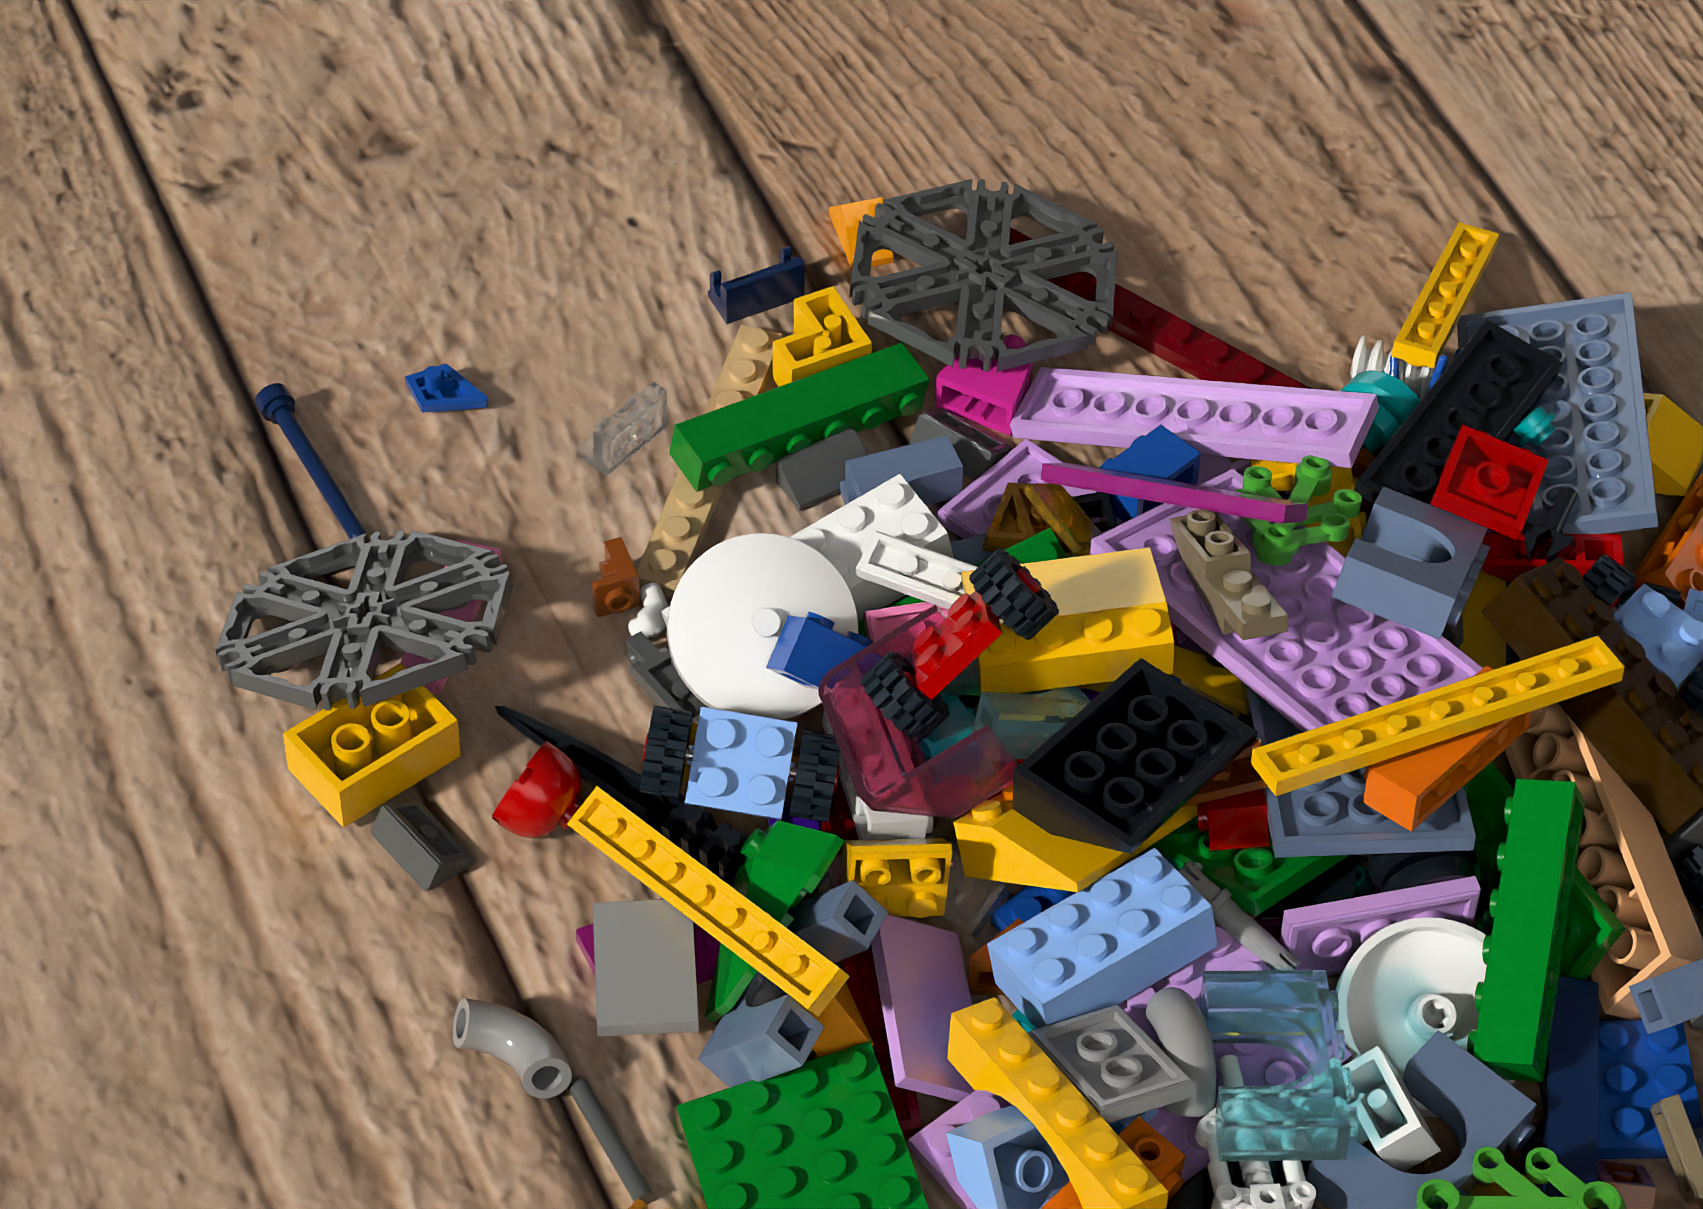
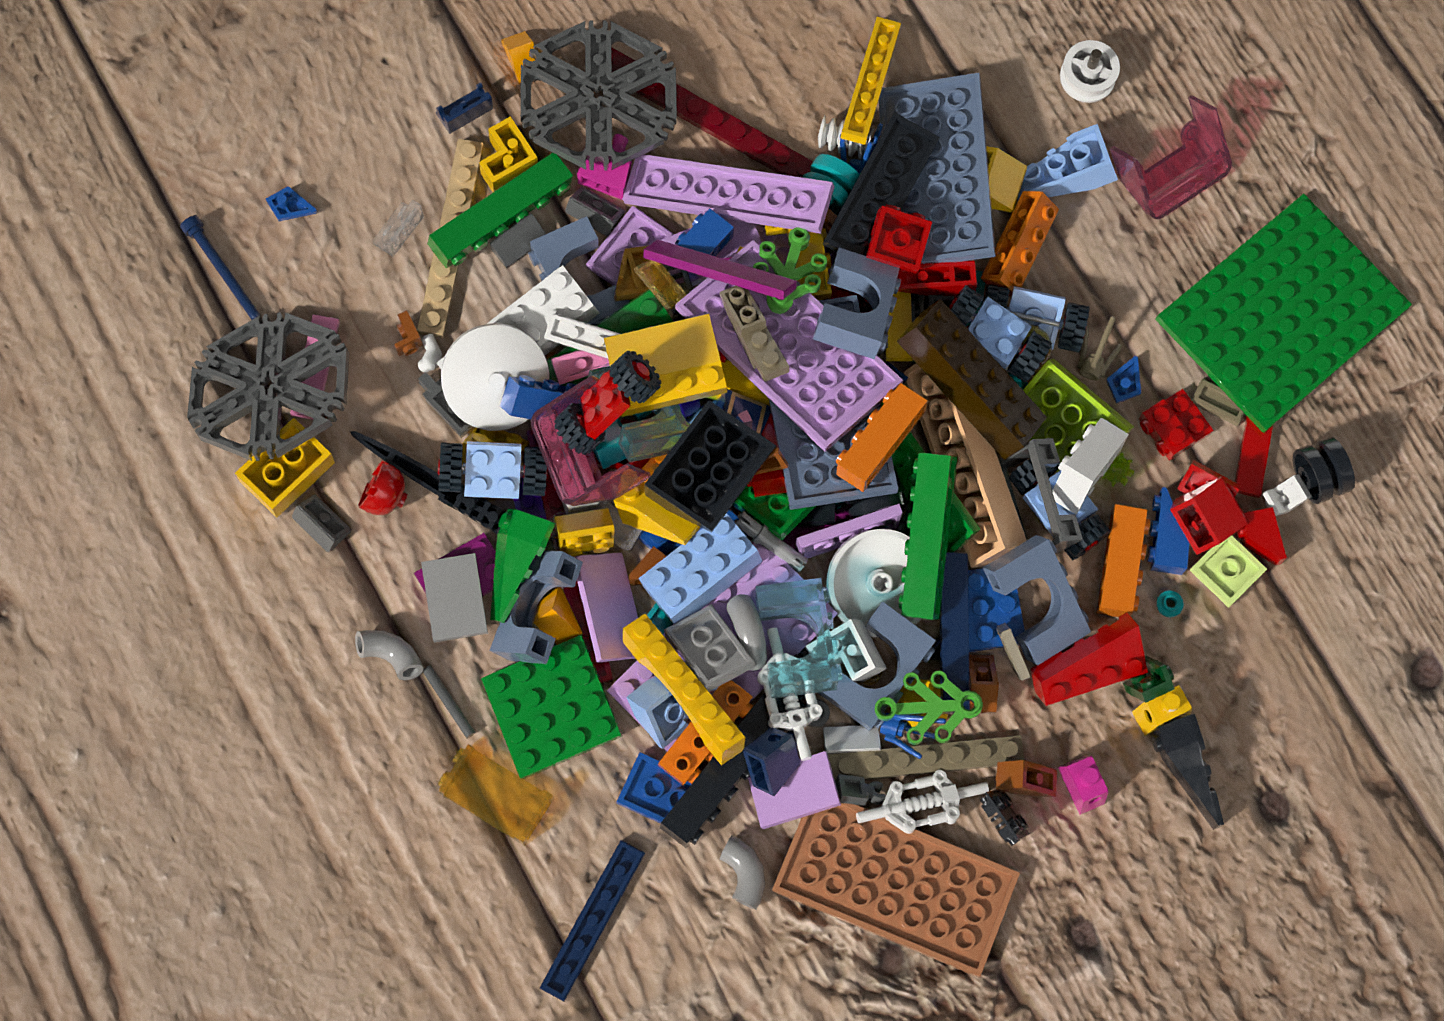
camera: 10 degrees left, 25 degrees up
yellow plate [567,786,850,1017] -> none
yellow plate [1251,636,1625,796] -> none
teal plate [1513,406,1556,447] -> none
black bar [1524,486,1578,563] -> none

